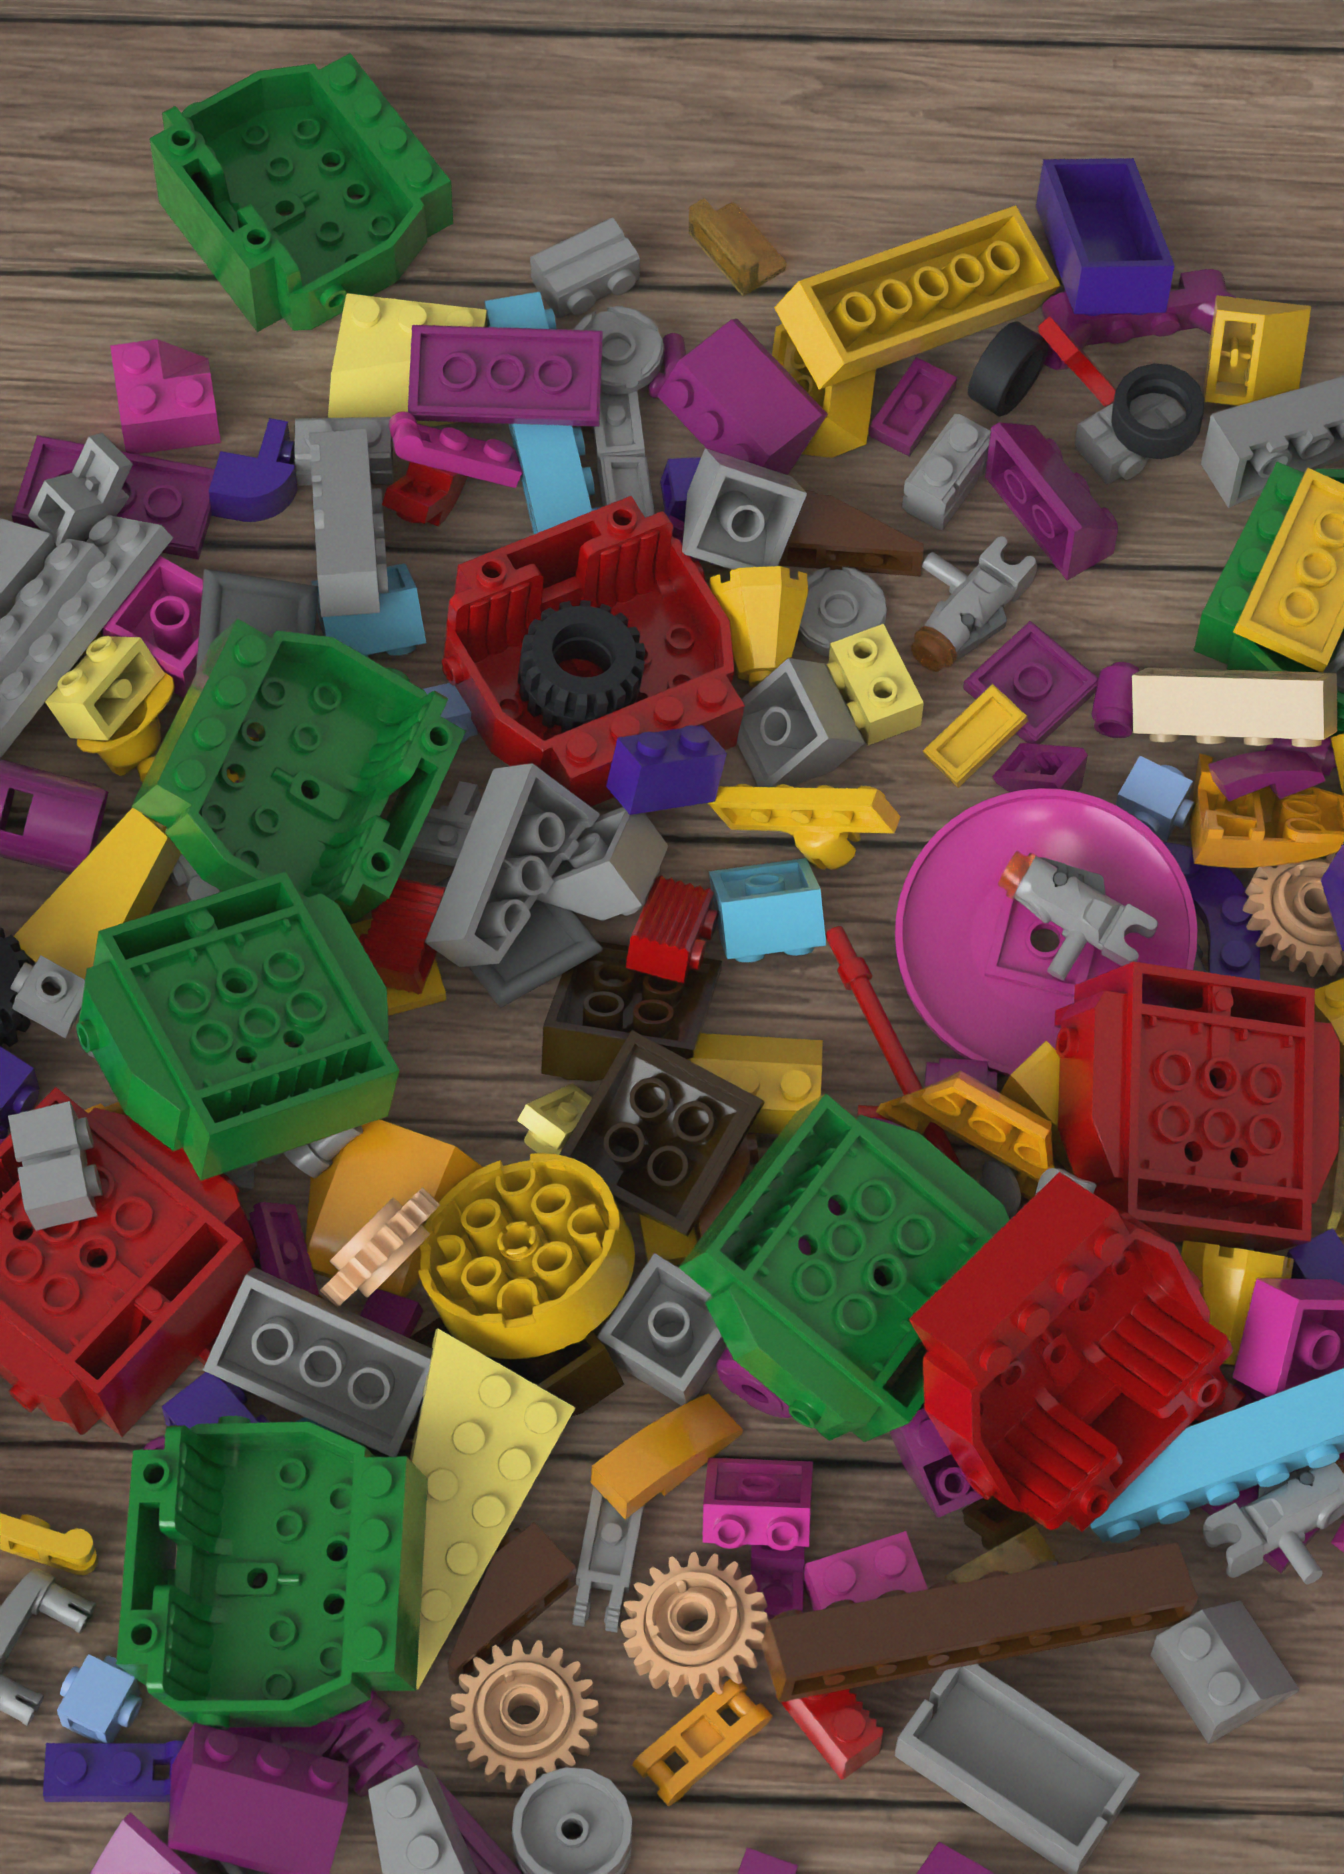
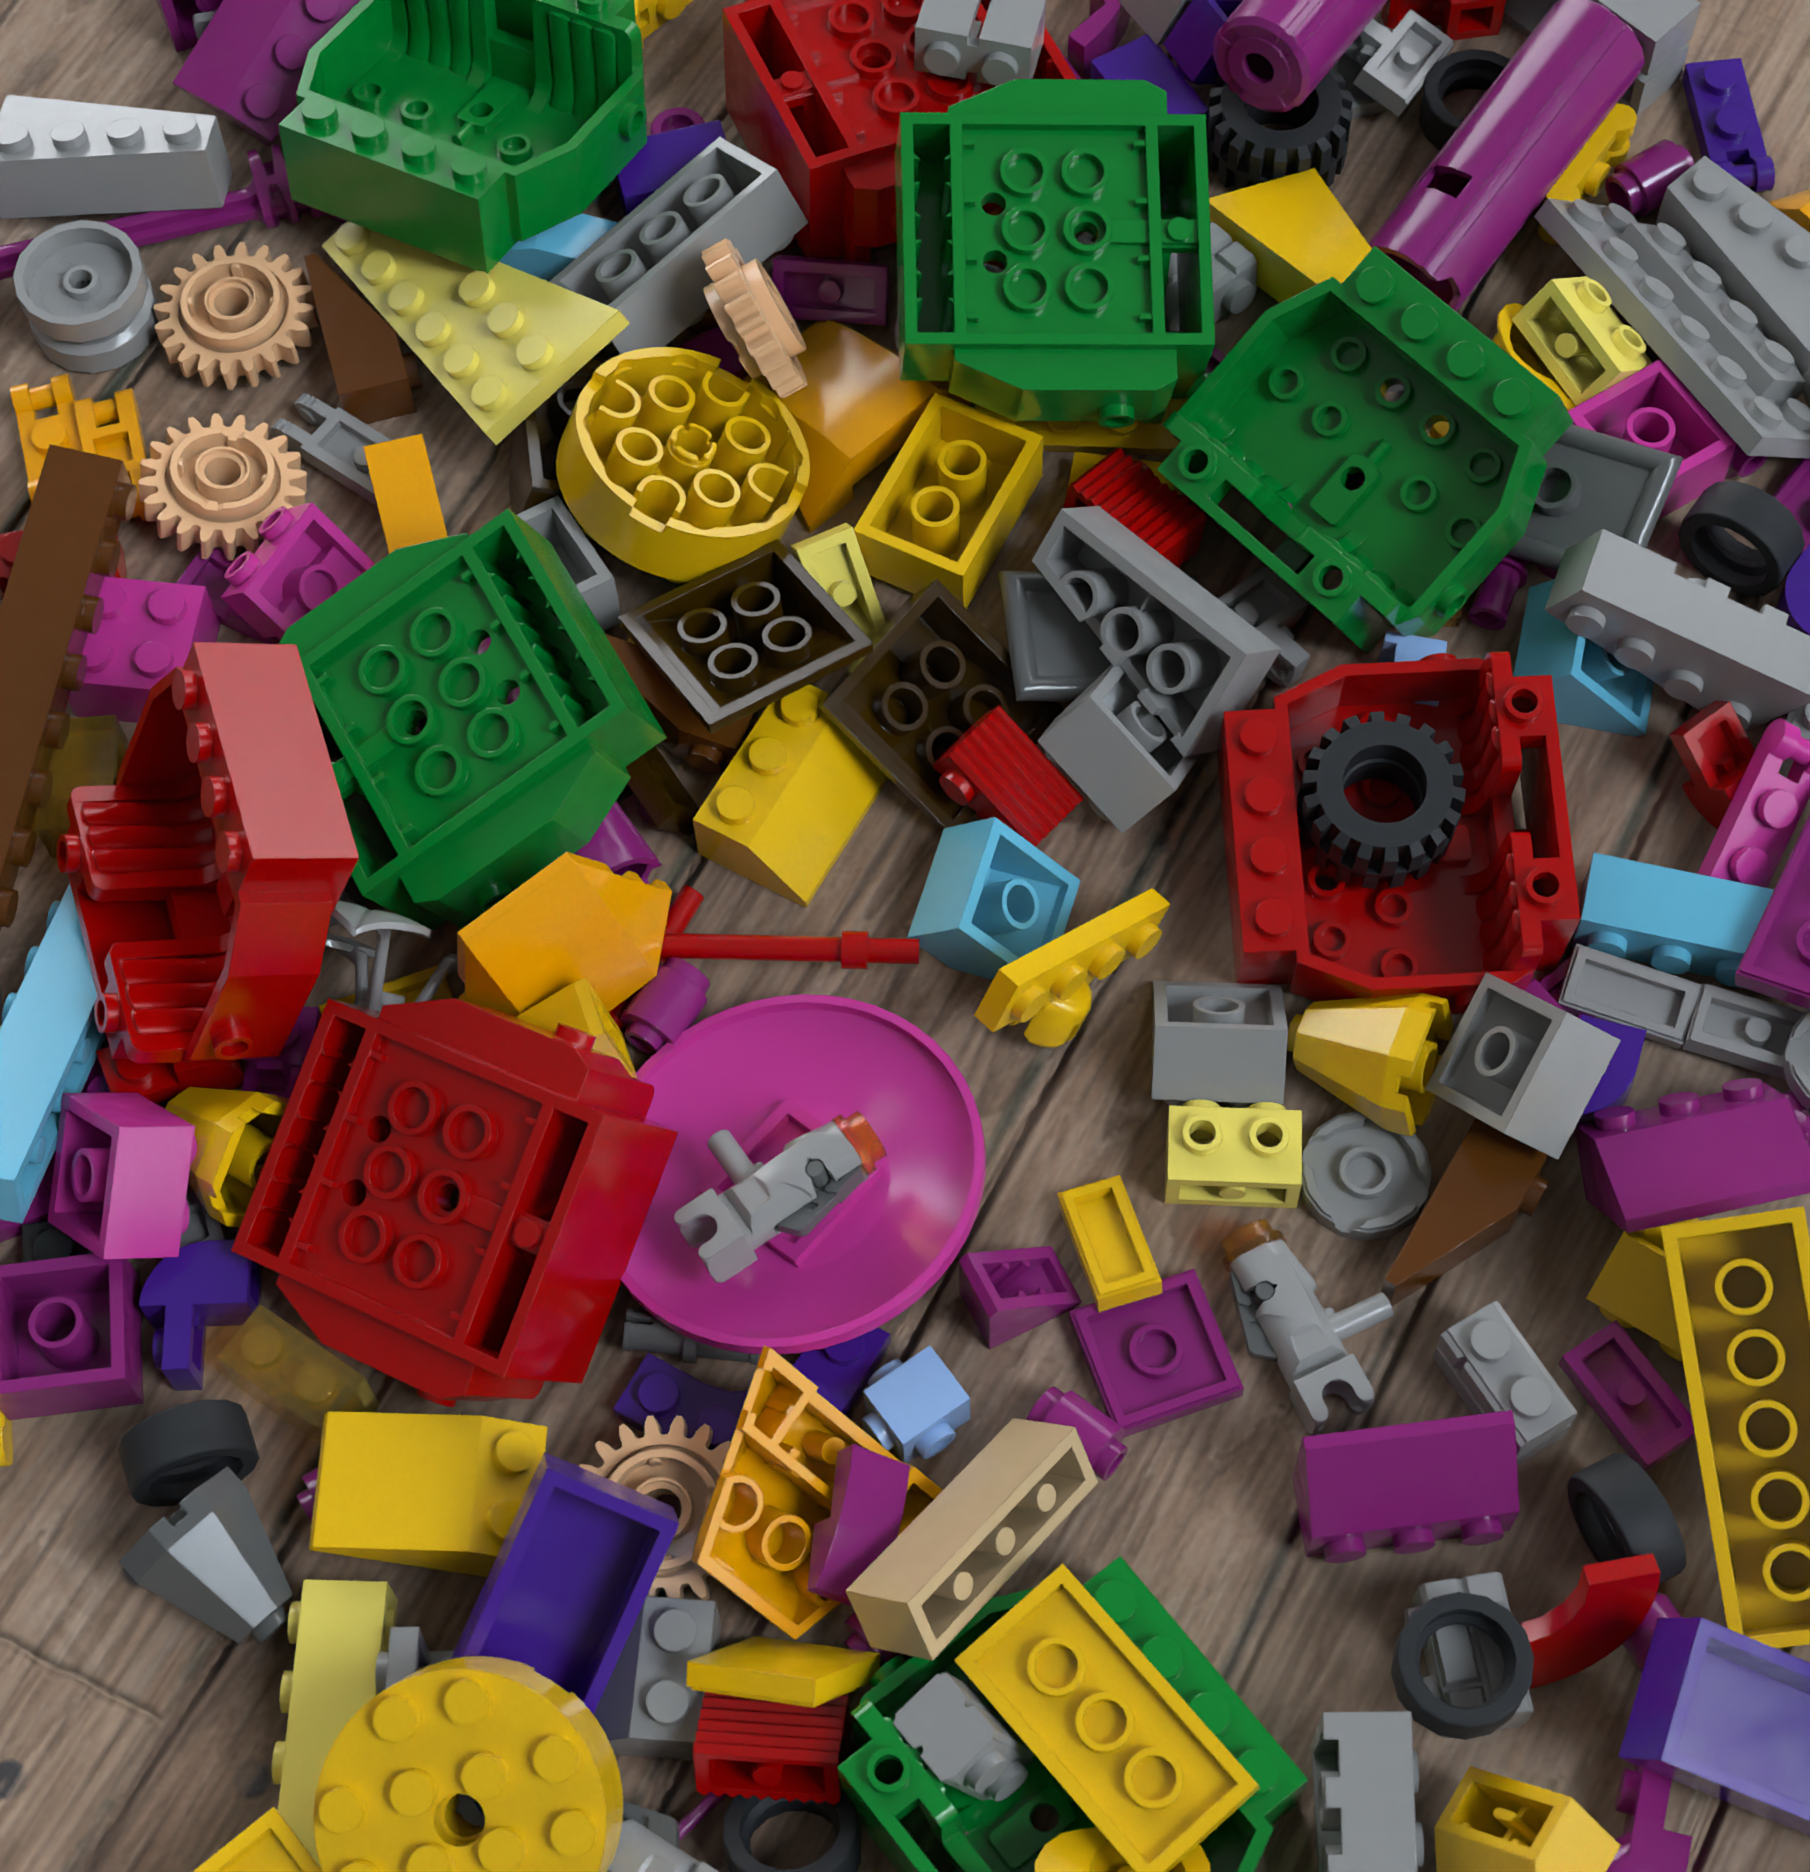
camera: 120 degrees right, 0 degrees up
light grey brick [10,955,85,1038] -> none
dark purple brick [606,725,727,815] -> none
none -> light orange plate [10,373,83,503]
none -> yellow brick [854,393,1043,609]
none -> black tyre [1678,481,1805,596]

